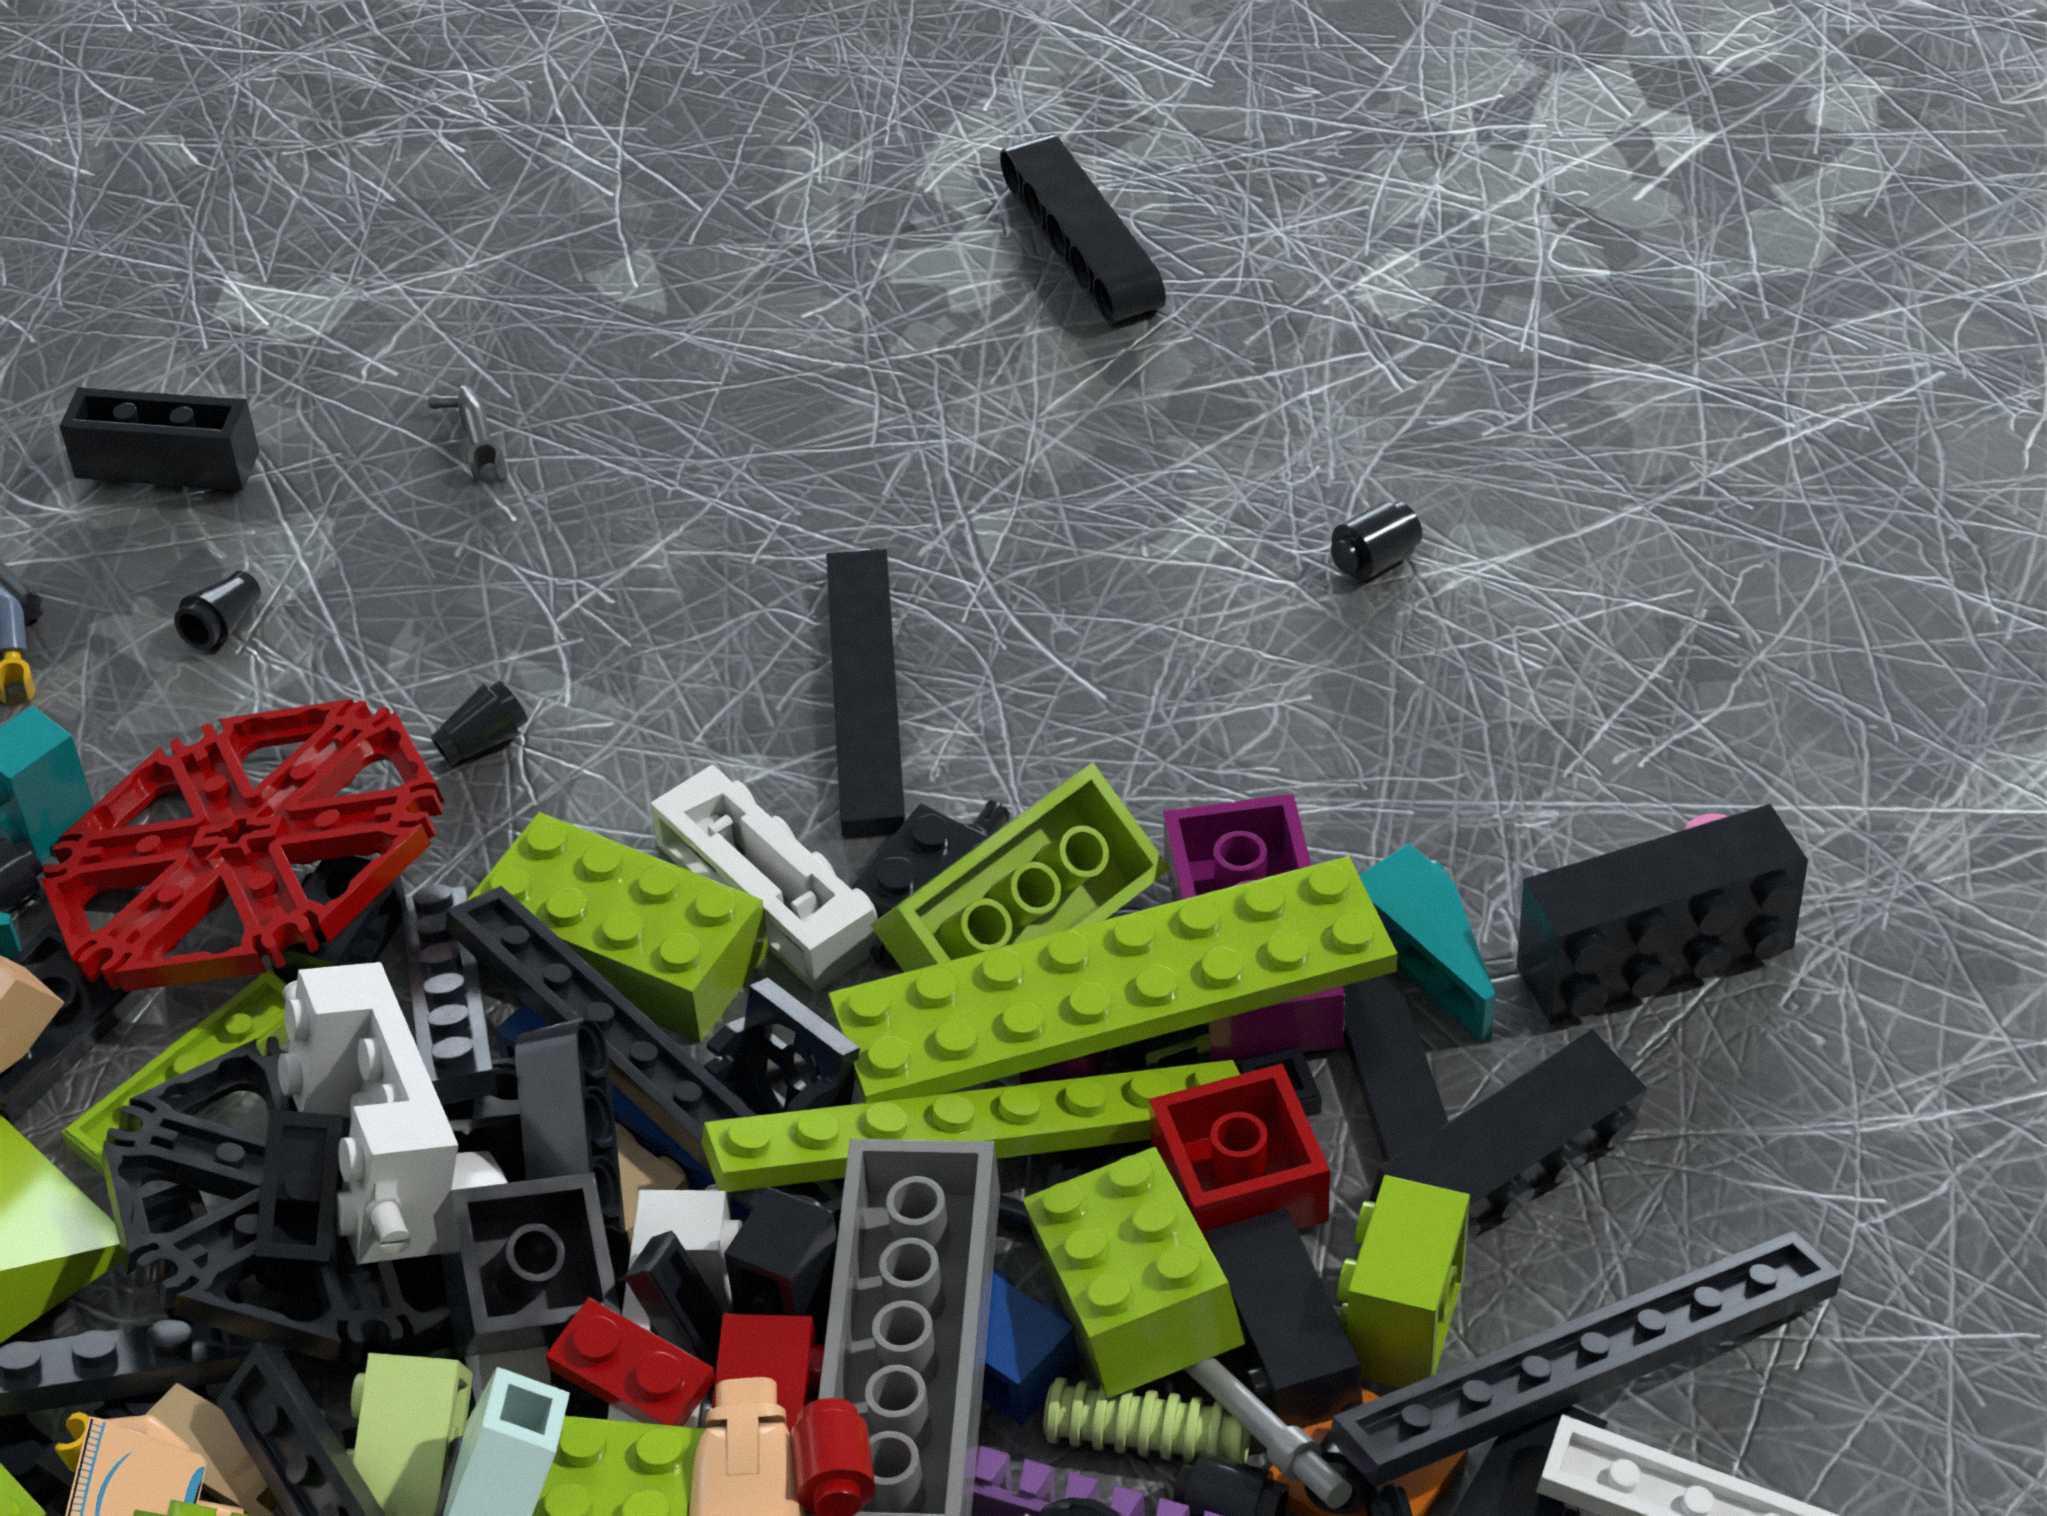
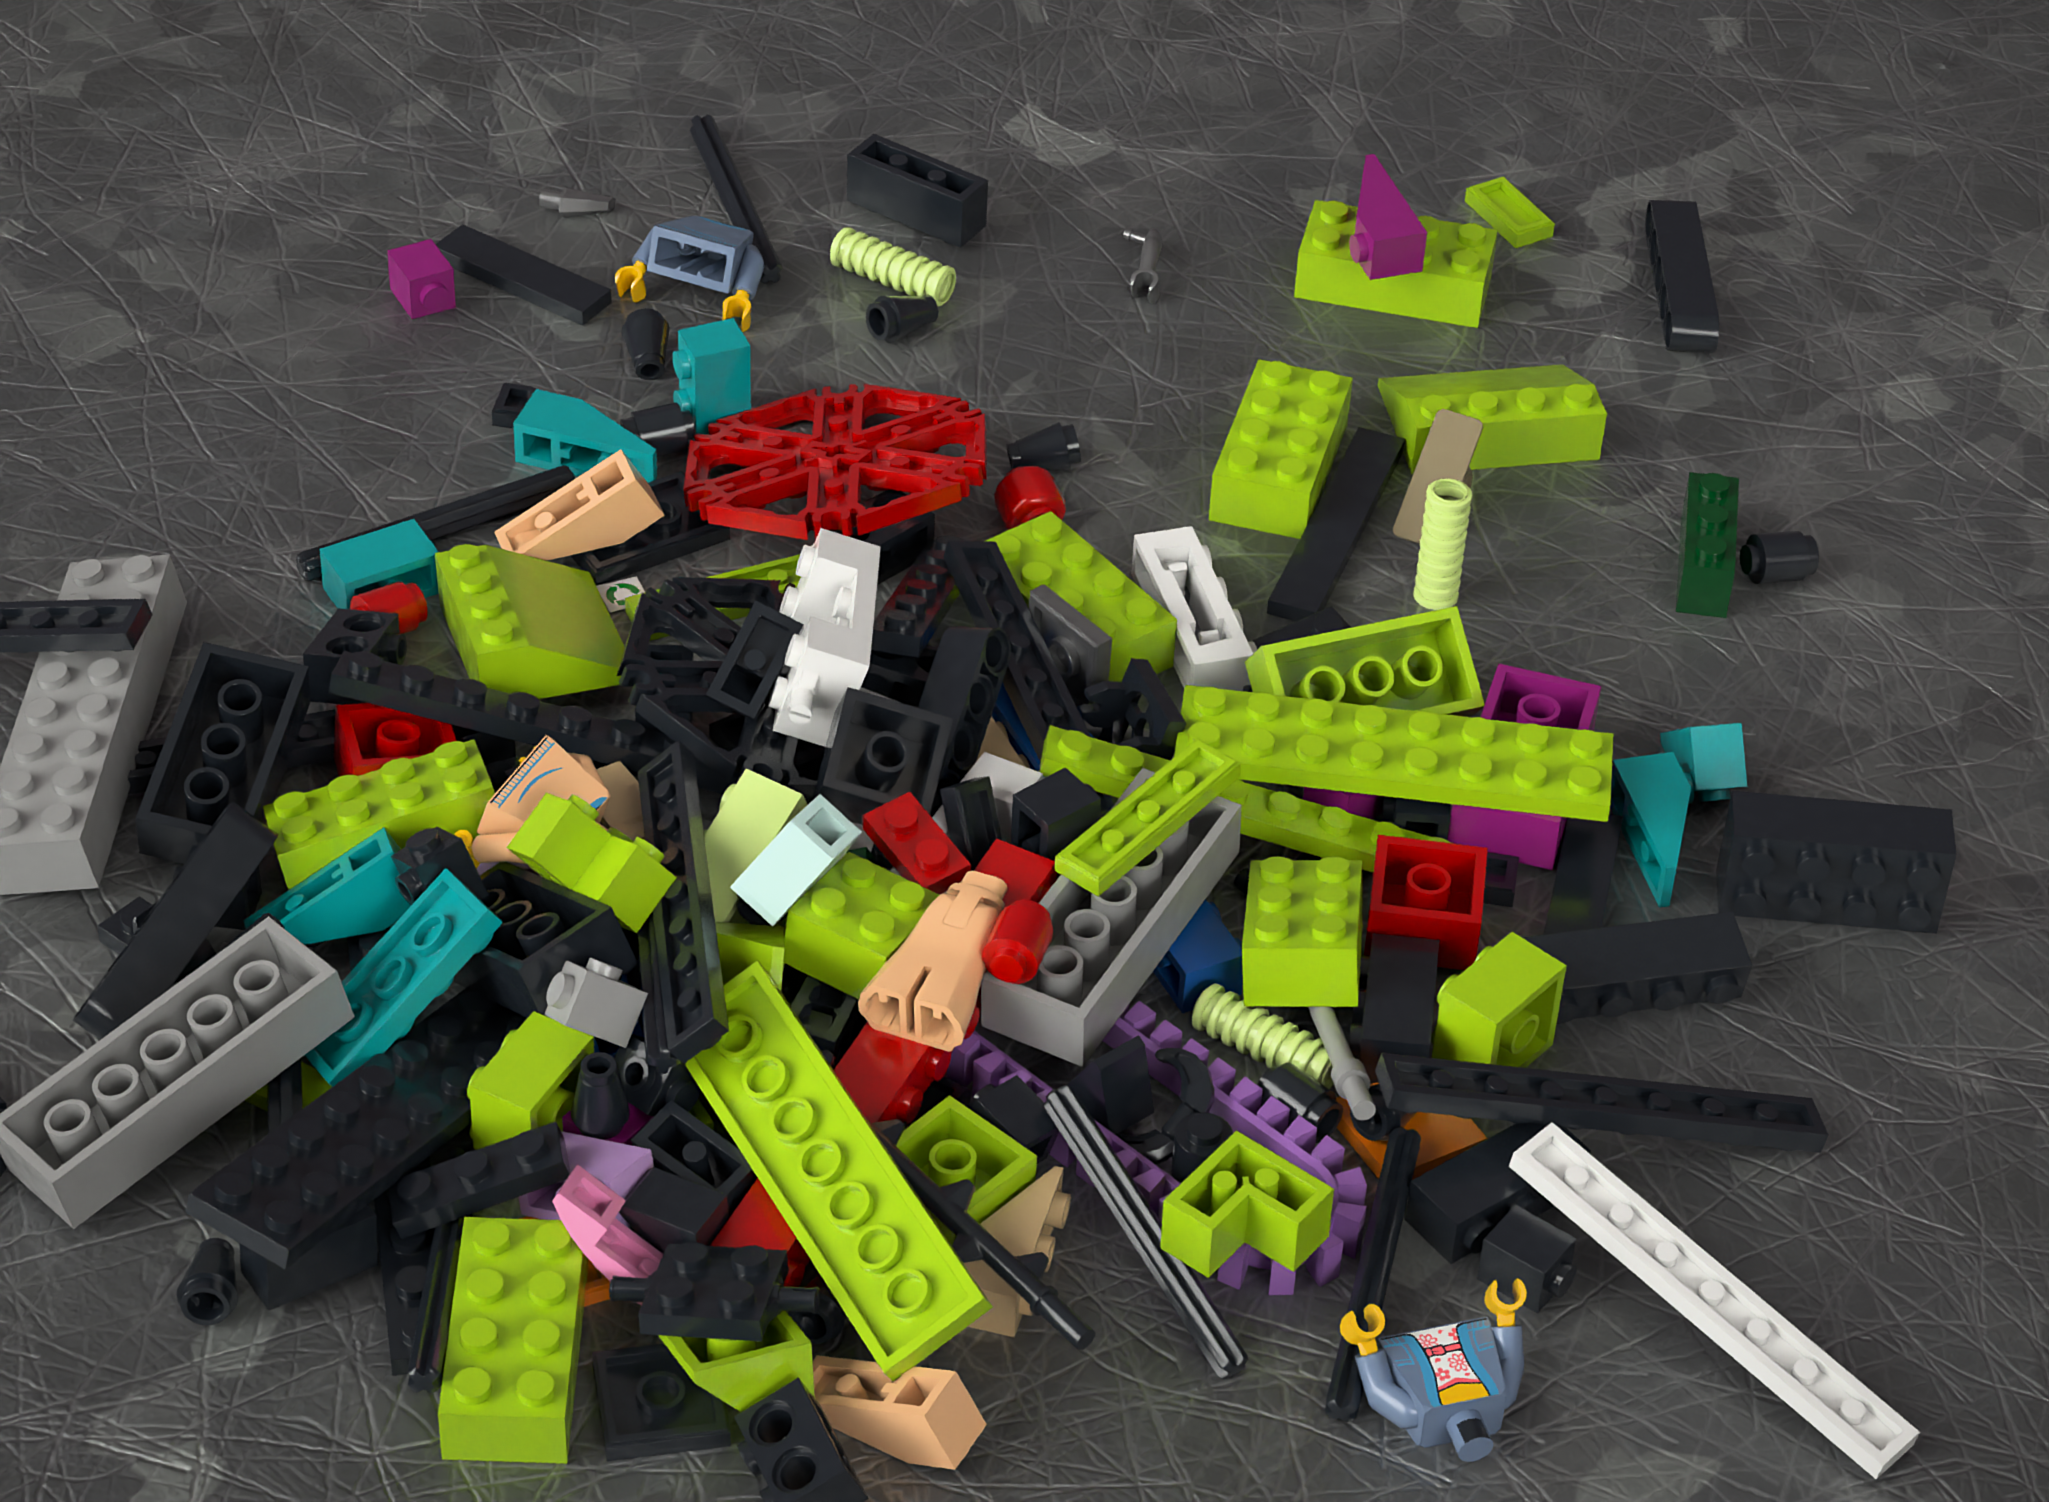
camera: 20 degrees right, 5 degrees down
none -> white sticker [596,576,645,613]
none -> yellowish green piece [830,227,956,307]
none -> red head [994,466,1066,530]
none -> flat silver tile [1029,584,1112,707]
none -> lime tile [1055,738,1241,897]
none -> lime brick [1208,359,1353,539]
none -> lime brick [1294,200,1498,328]
none -> magenta slope [1349,154,1427,280]
none -> lime slope [1378,364,1607,474]
none -> dark tan piece [1393,409,1483,544]
none -> yellowish green piece [1413,479,1473,610]
none -> lime tile [1465,177,1555,248]
none -> teal slope [1660,723,1748,802]
none -> dark green brick [1676,472,1739,618]

